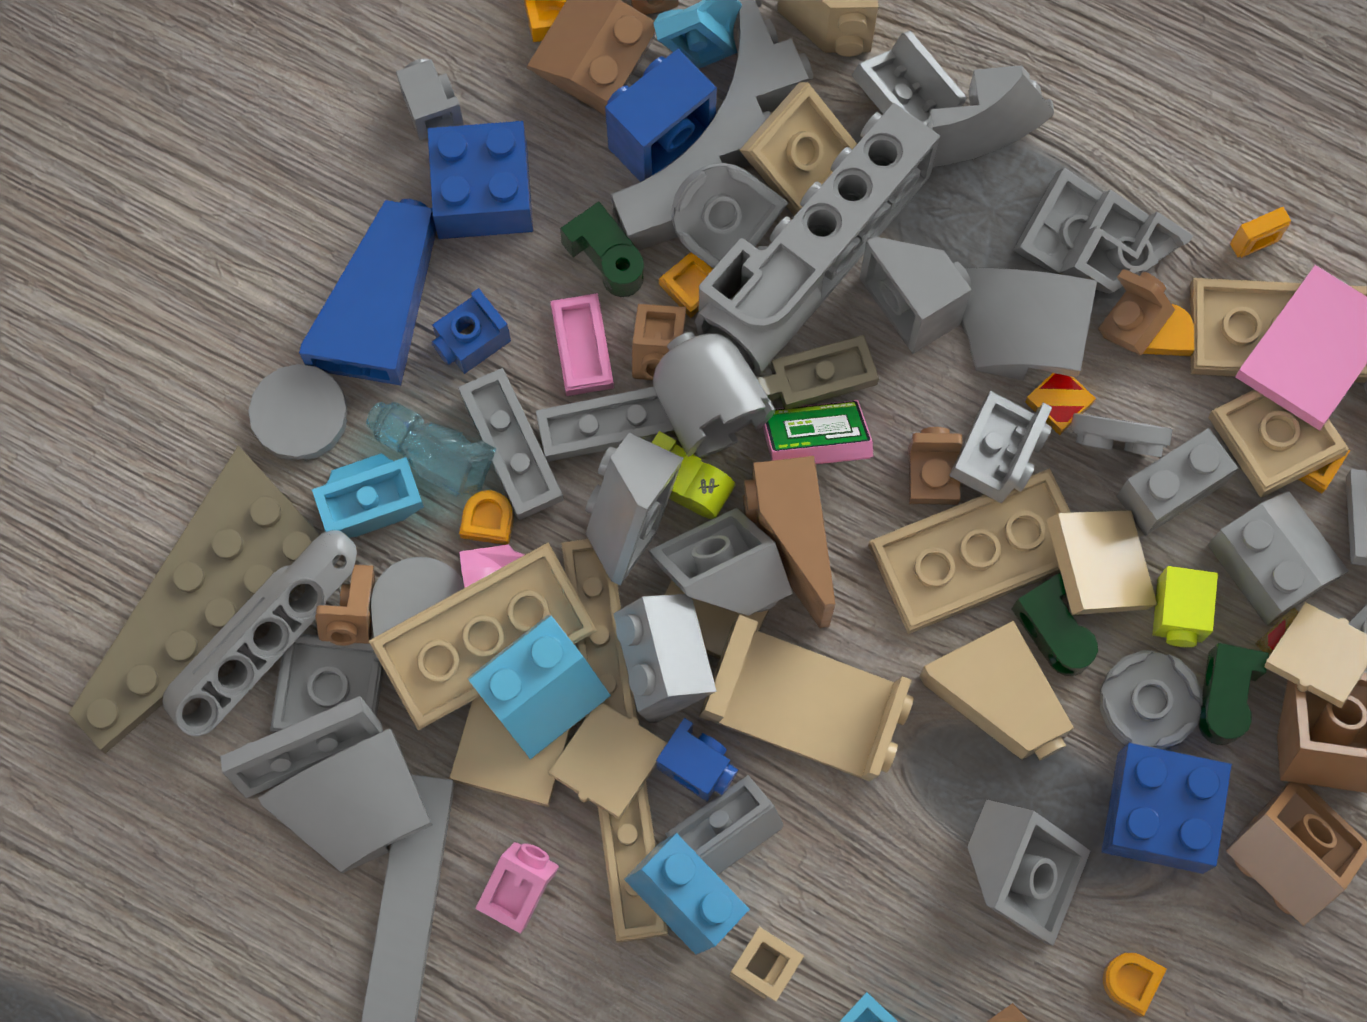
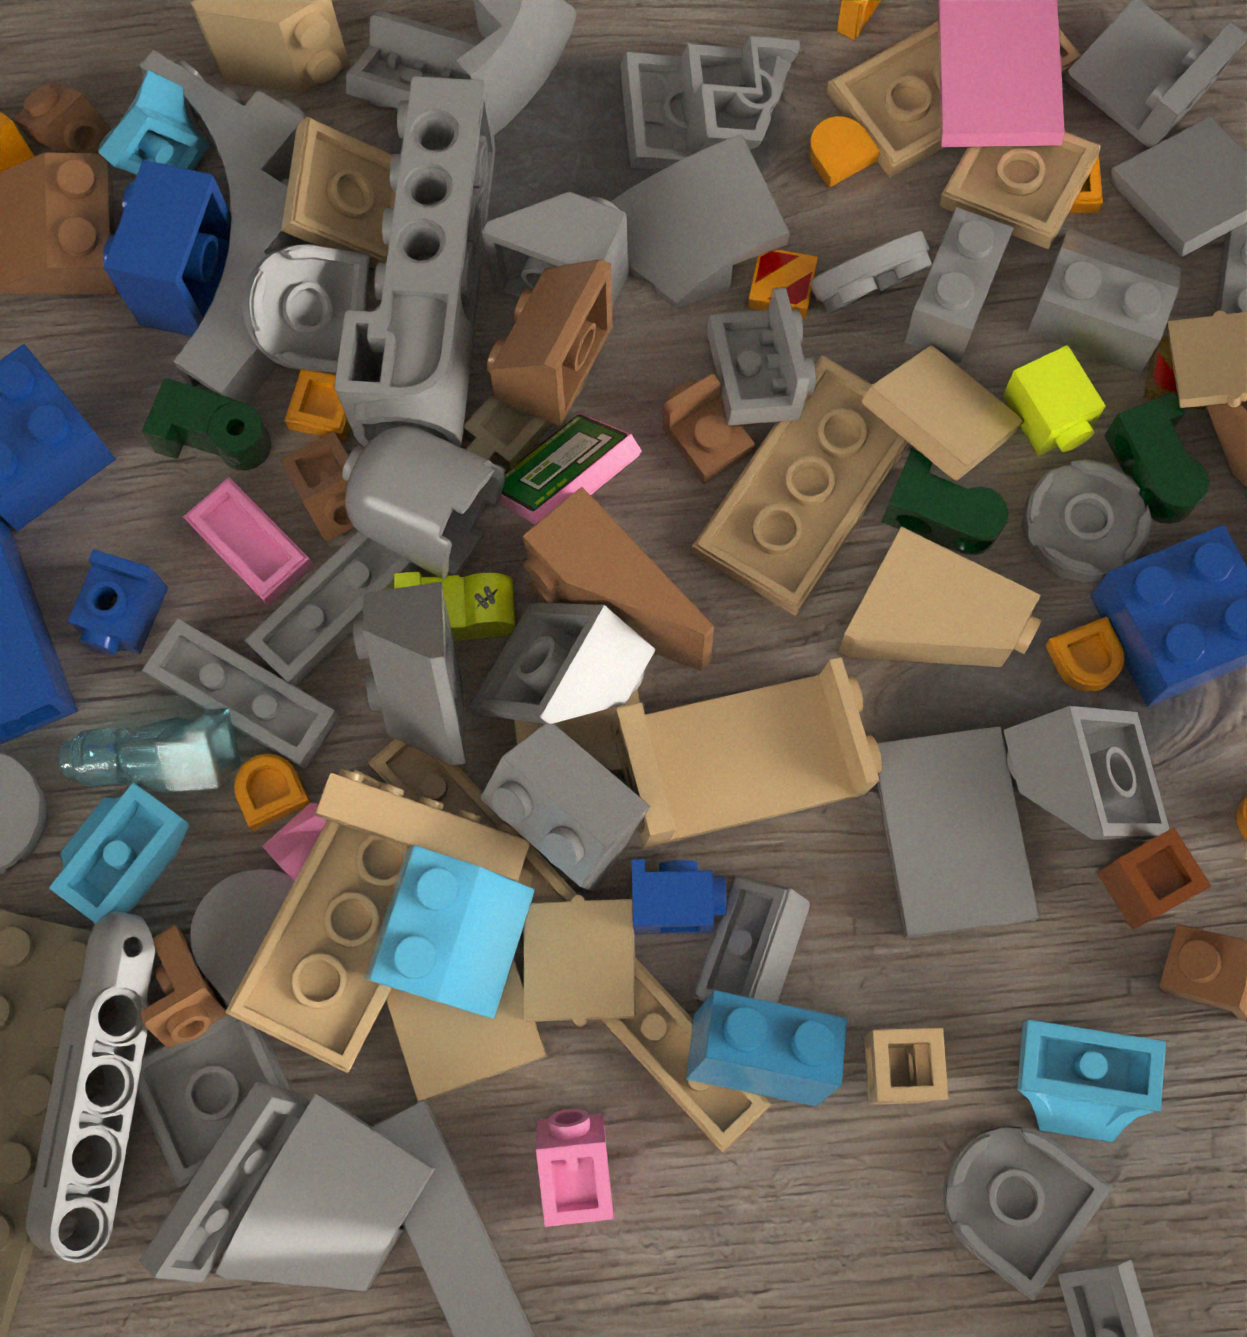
camera: 30 degrees left, 0 degrees up
medium nougat bracket [1098,269,1175,356] -> none
none -> tan piece [314,769,530,881]
none -> medium nougat slope [487,259,613,426]
none -> light grey tile [877,726,1039,939]
none -> light orange tile [1045,616,1124,692]
none -> dark orange panel [1097,827,1212,929]

